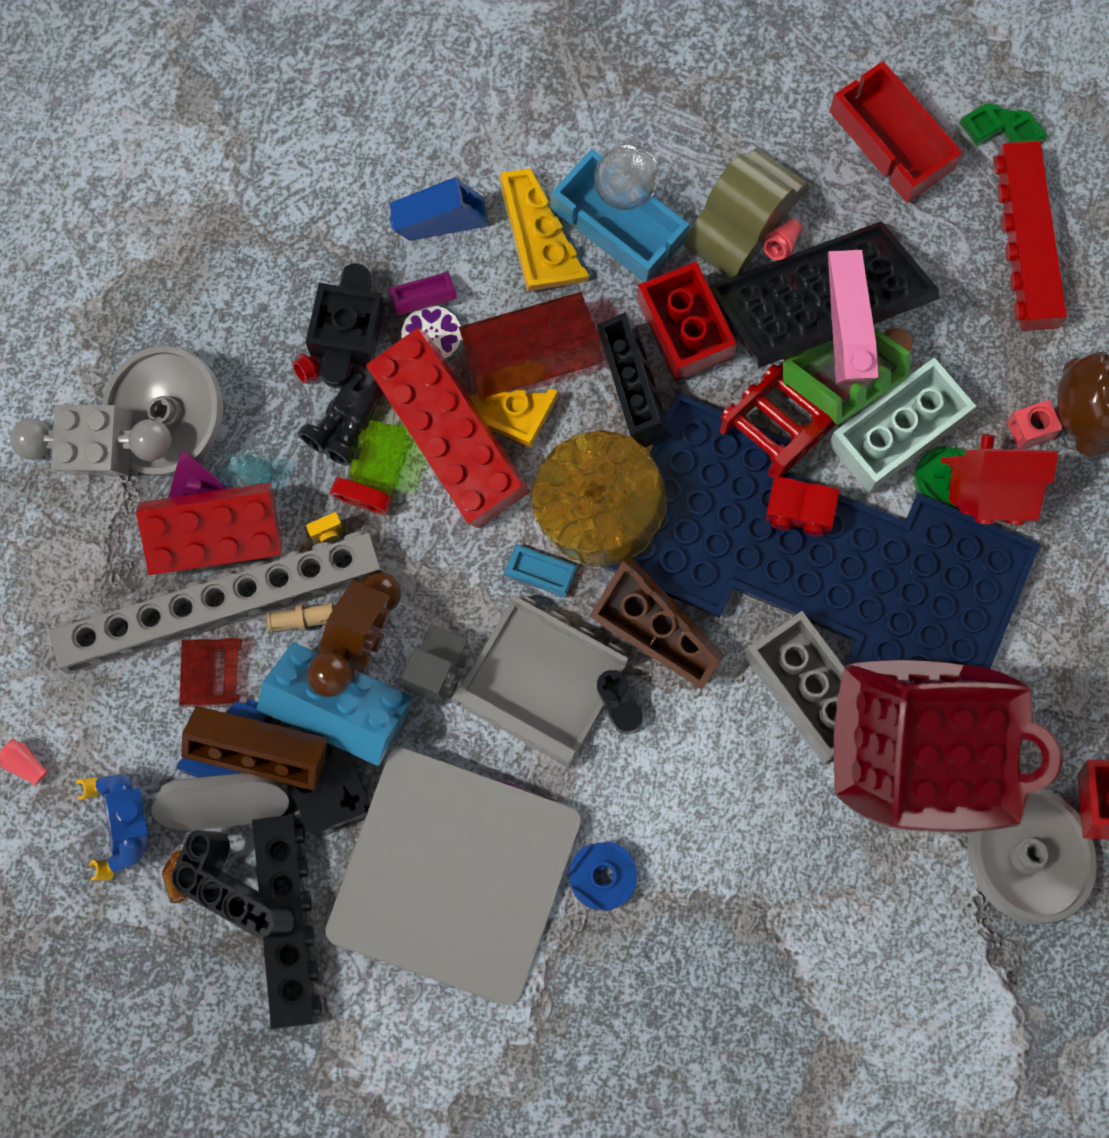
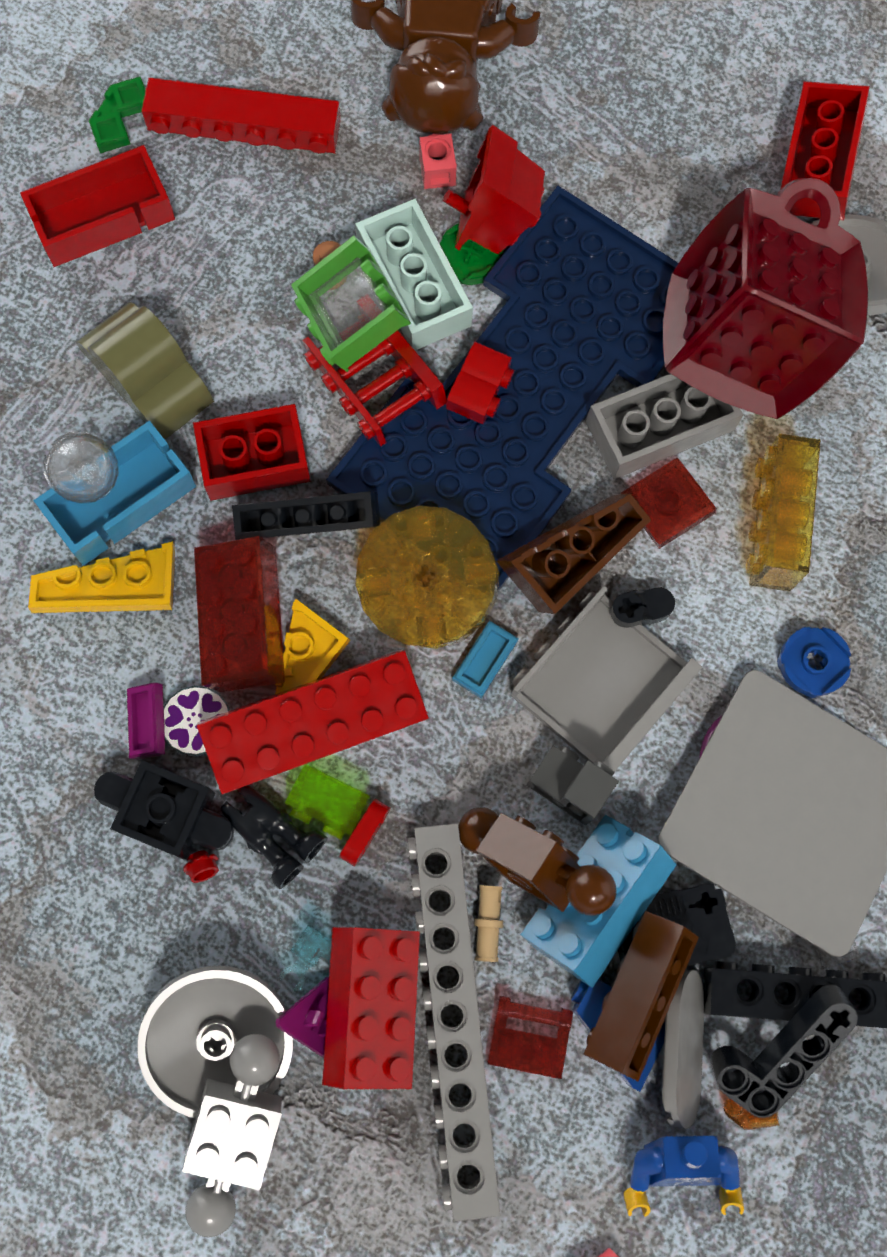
camera: 85 degrees left, 0 degrees up
yellow plate [306,512,345,545] -> none
blue slope [389,177,489,241] -> none
black plate [709,221,939,368] -> none
coral cone [763,219,802,260] -> none
bright pink slope [828,250,878,384] -> none
none -> clear red plate [621,457,717,549]
none -> clear yellow brick [745,434,821,592]

